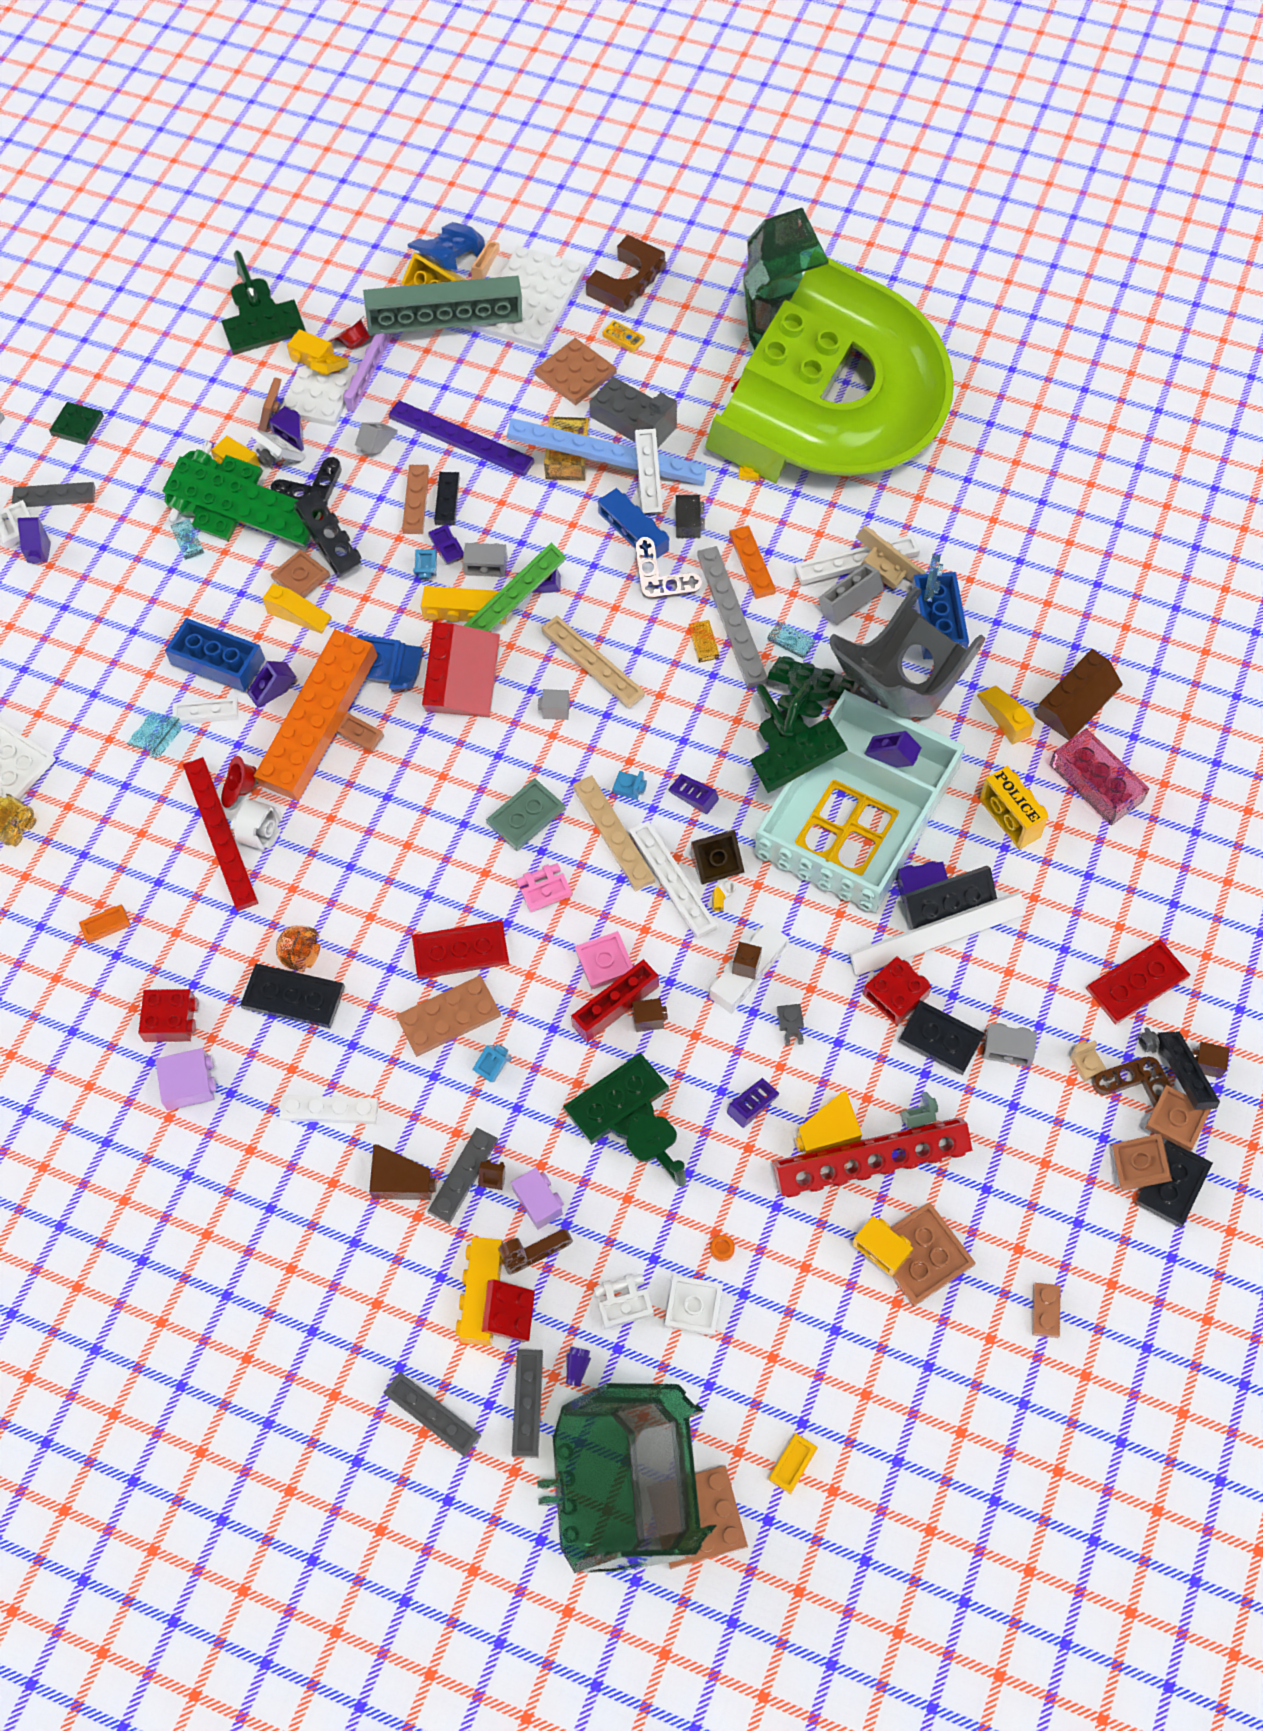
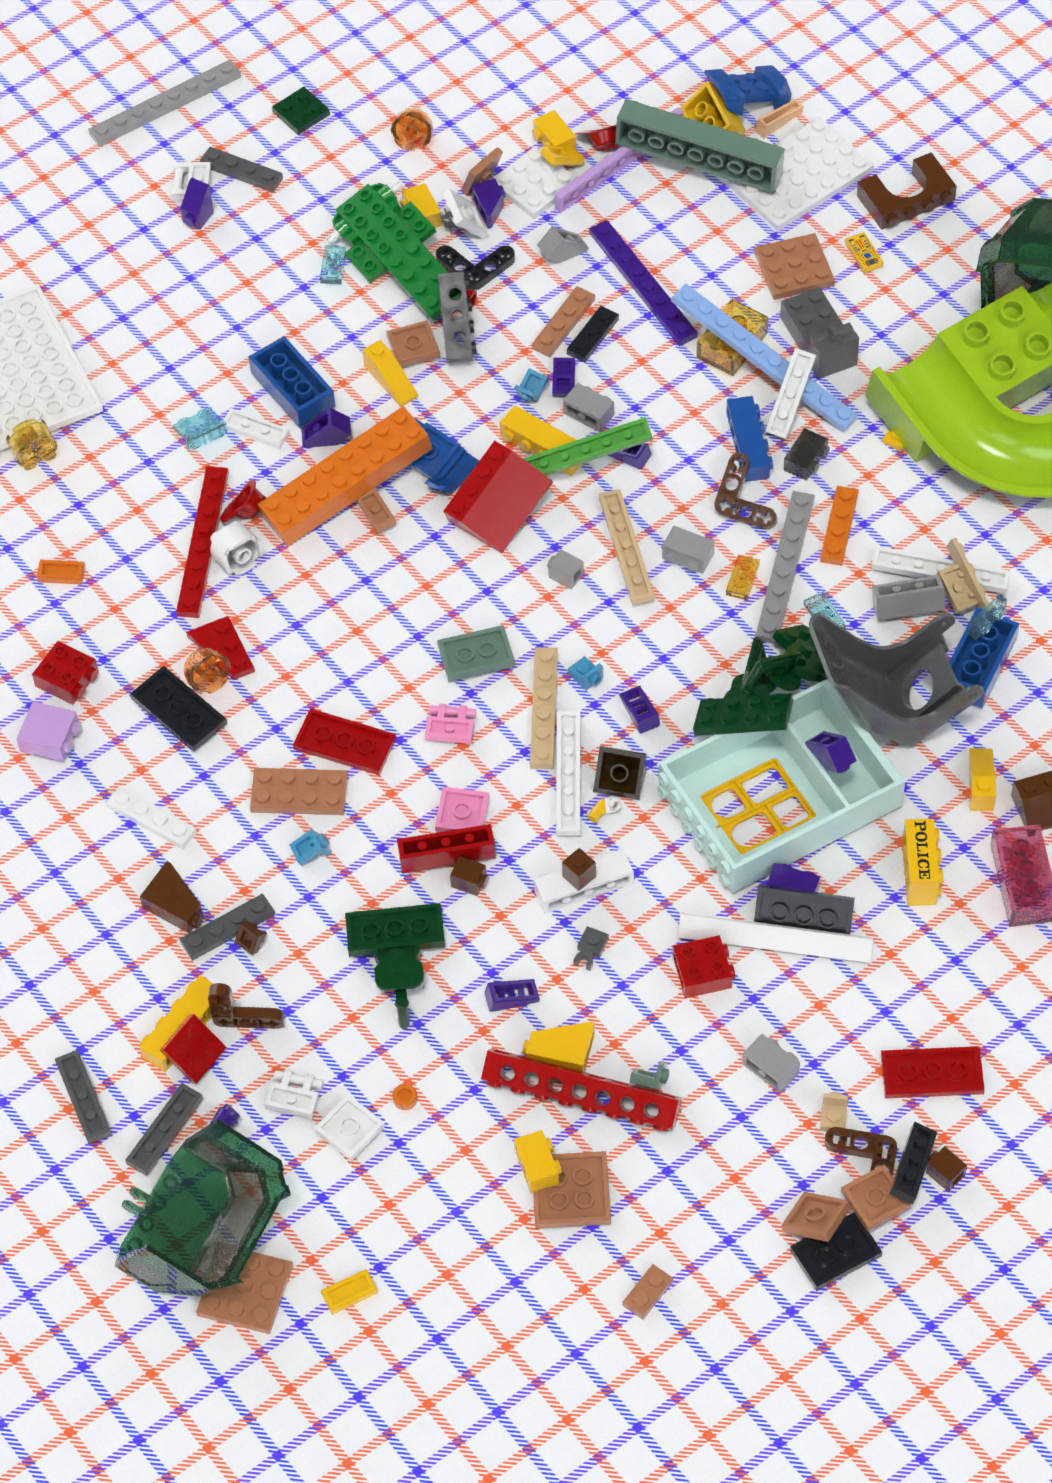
camera: 30 degrees right, 5 degrees down
dark green plate [221,250,306,355] -> none
lavender brick [511,1167,564,1230] -> none
black plate [898,1001,985,1075] -> none
dark grey plate [1138,1027,1160,1053] -> none
none -> red wing [186,616,255,680]
none -> clear orange cylinder [391,108,433,151]
none -> light grey brick [662,525,715,574]

